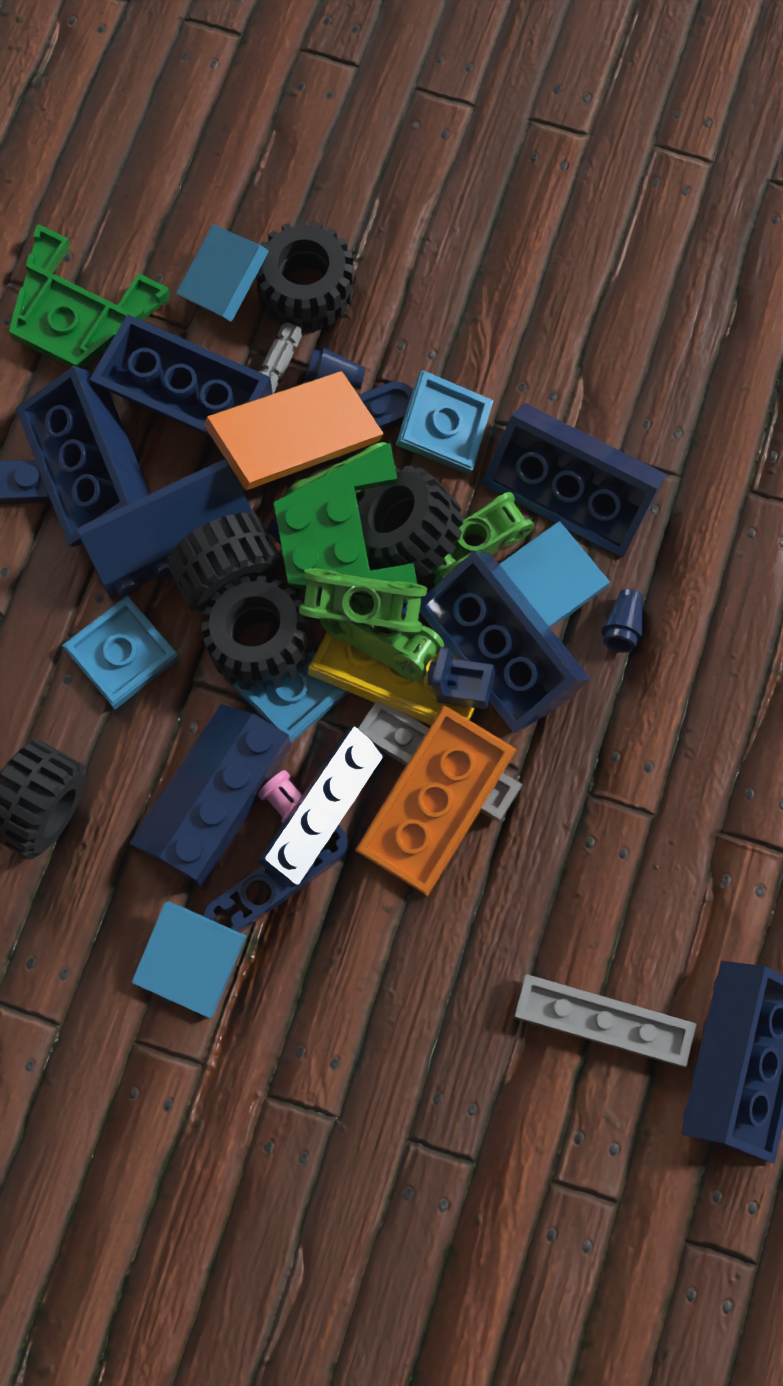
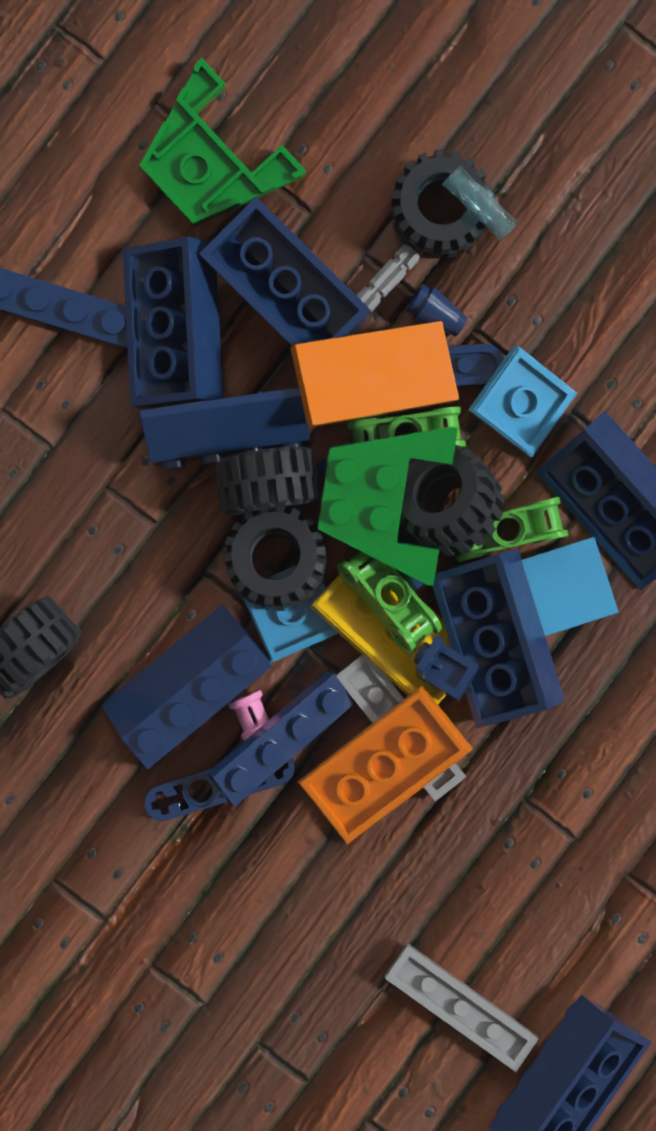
camera: 20 degrees right, 15 degrees up
dark azure tile [62,596,179,710] -> none
dark azure tile [132,901,247,1018] -> none
dark azure tile [176,224,269,322] -> none
bright green piece [299,568,427,632] -> none
dark blue cone [601,589,643,653] -> none
none -> clear light blue pin [442,165,518,241]

